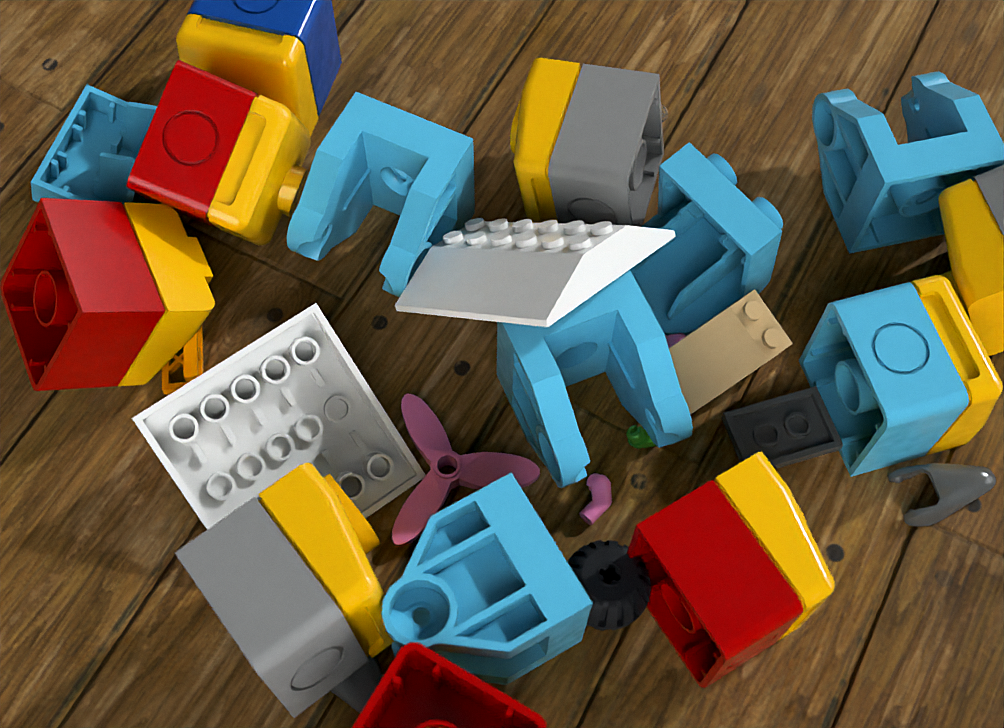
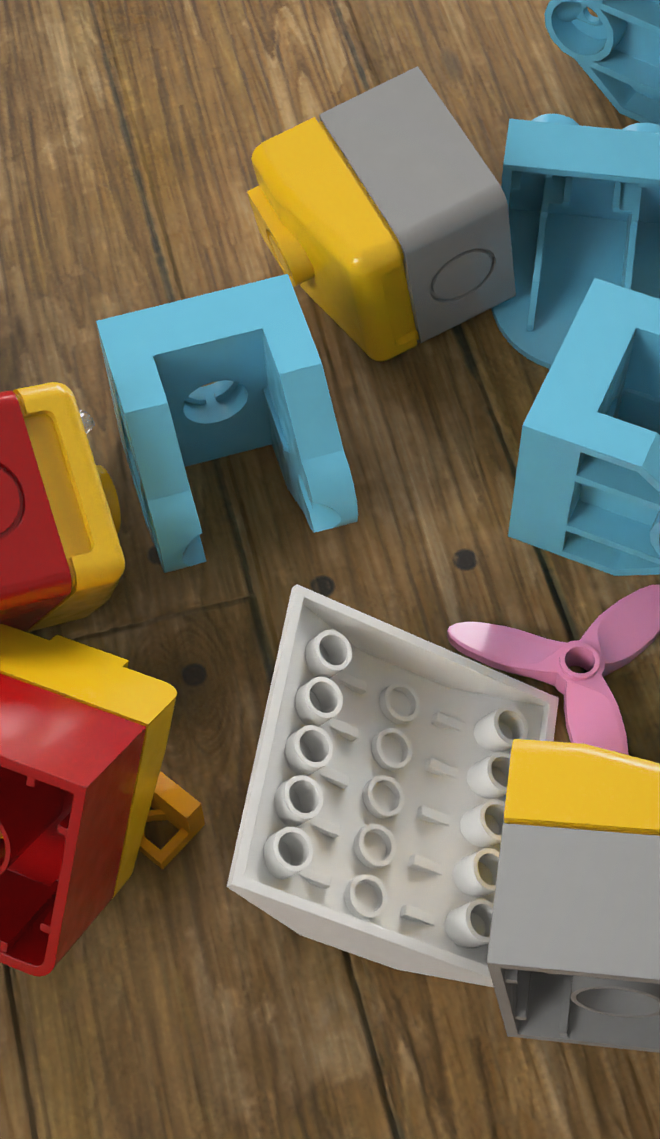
camera: 40 degrees left, 5 degrees down
white slope [395,218,676,327] -> none

